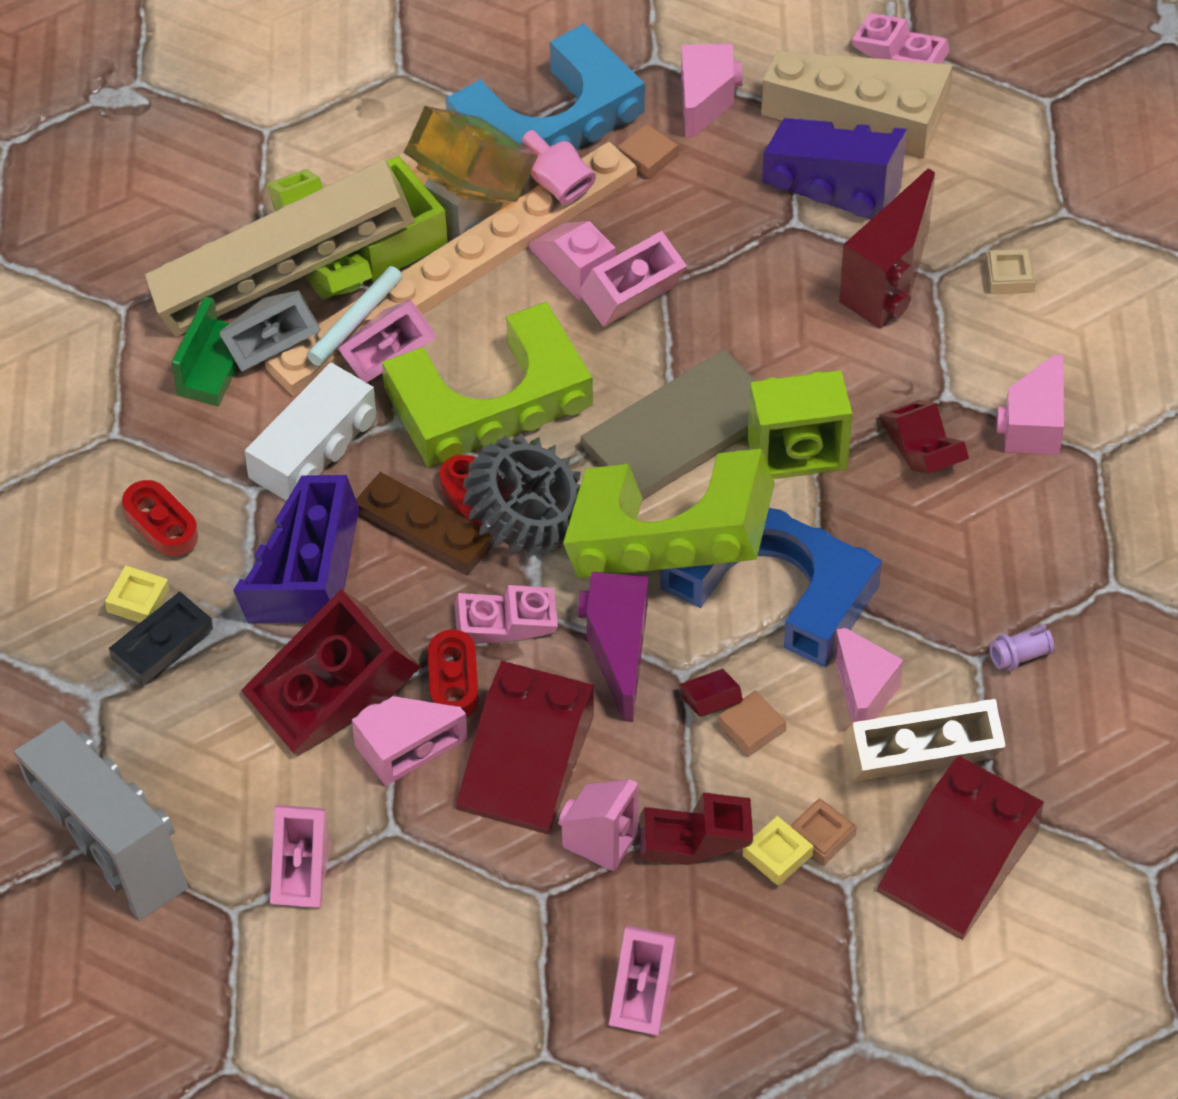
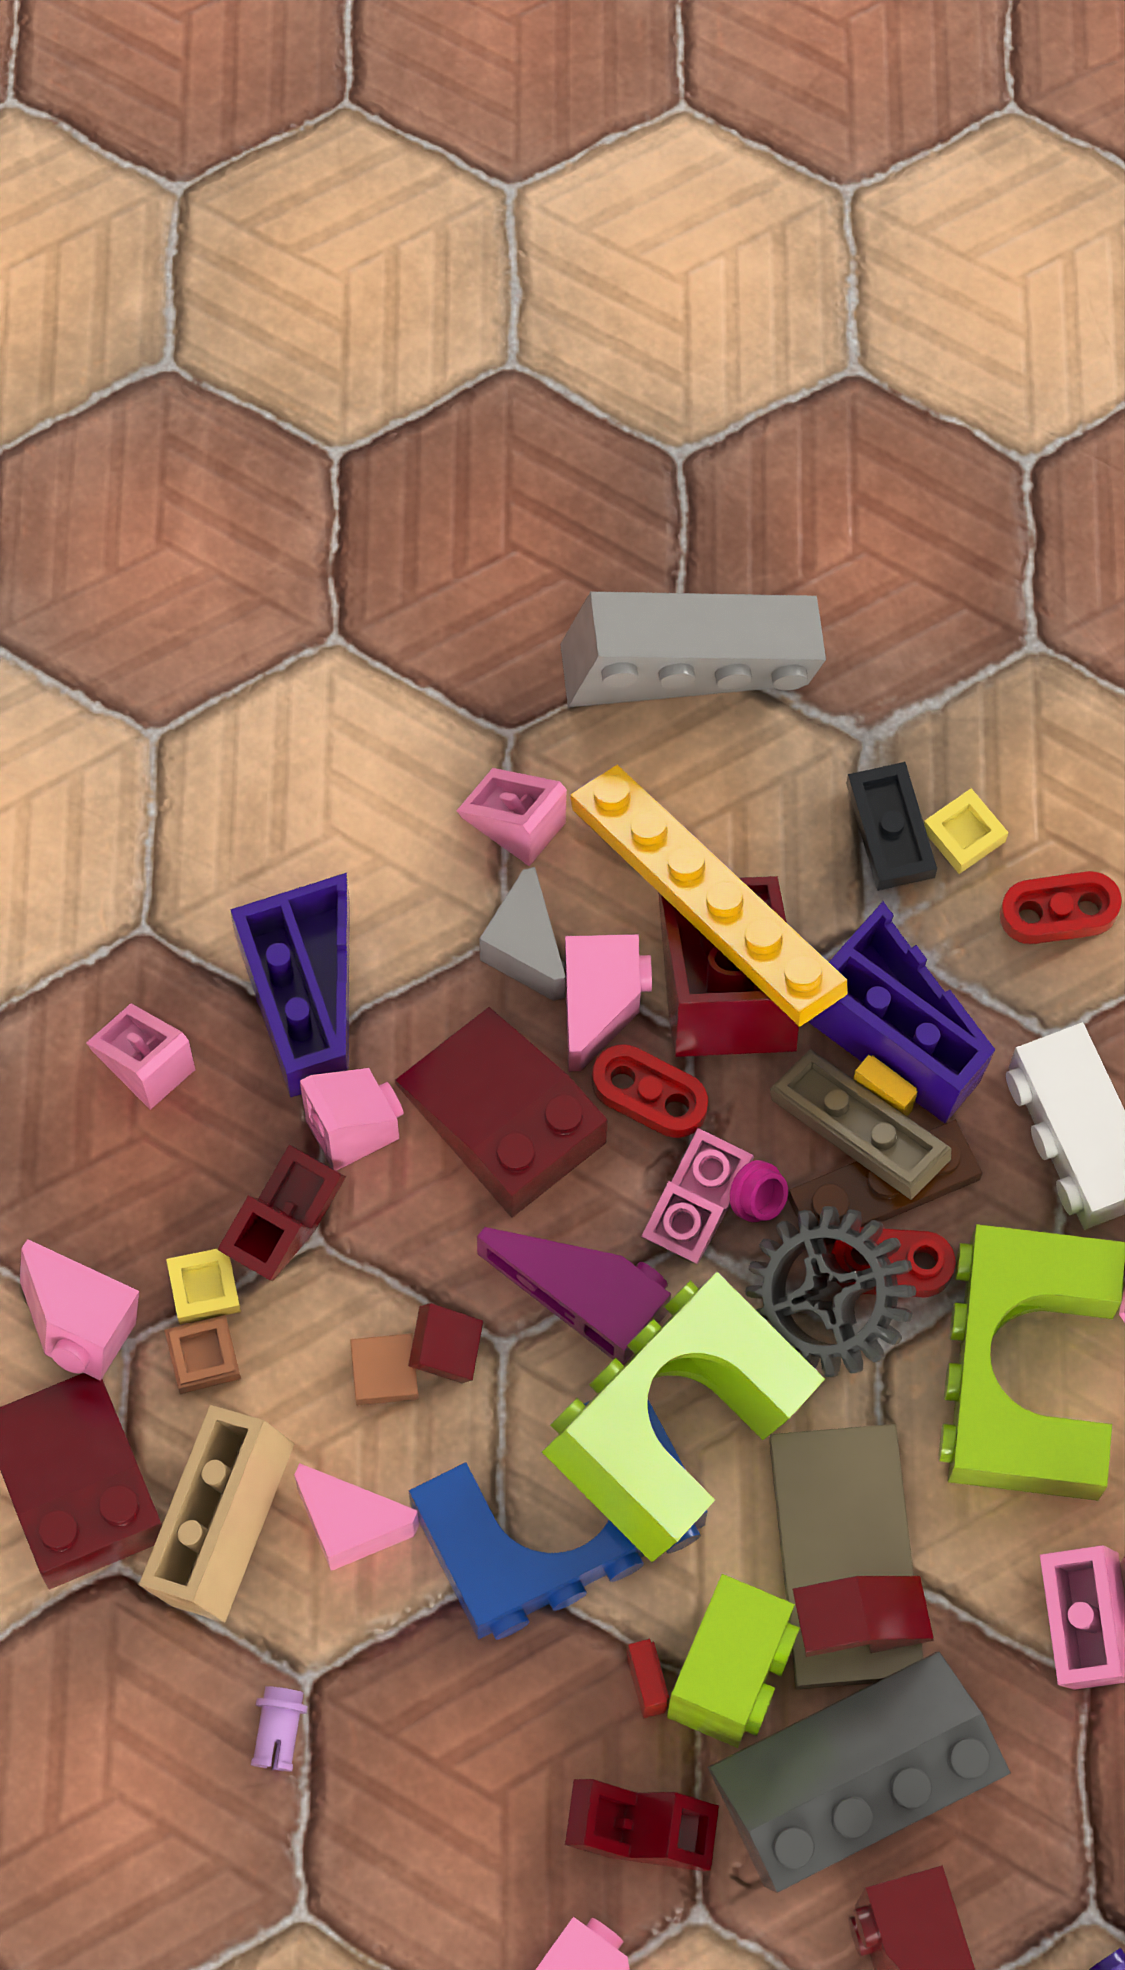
camera: 120 degrees right, 15 degrees up
none -> bright pink slope [20,1239,139,1381]
none -> dark purple wedge [230,873,350,1098]
none -> light grey slope [479,867,566,1001]
none -> yellow plate [570,765,848,1027]
none -> red tile [627,1639,669,1719]
none -> dark grey slope [708,1652,1011,1893]
none -> dark pink plate [730,1160,788,1222]
none -> dark tan tile [770,1049,951,1200]
none -> dark red slope [792,1576,934,1657]
none -> yellow tile [854,1055,918,1117]

